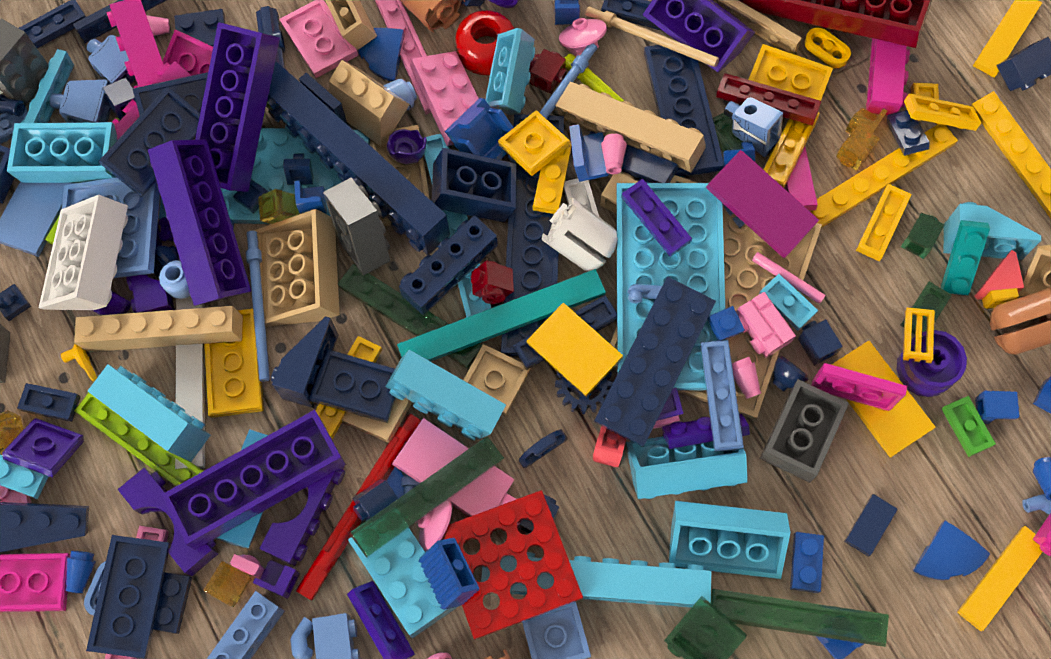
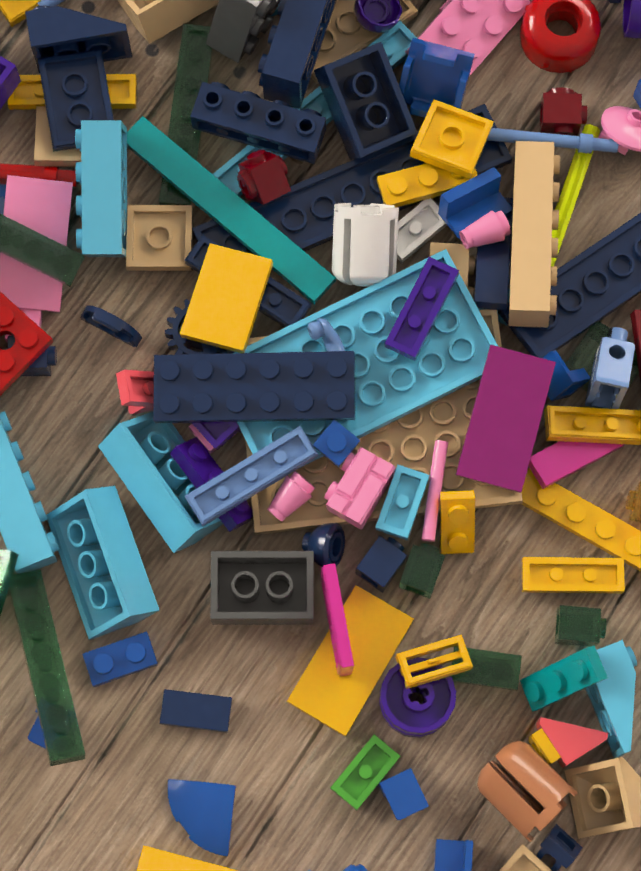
camera: 60 degrees right, 5 degrees up
medium azure slope [485,28,535,115] -> none
none -> clear green brick [399,543,445,599]
none -> yellow plate [440,490,475,554]

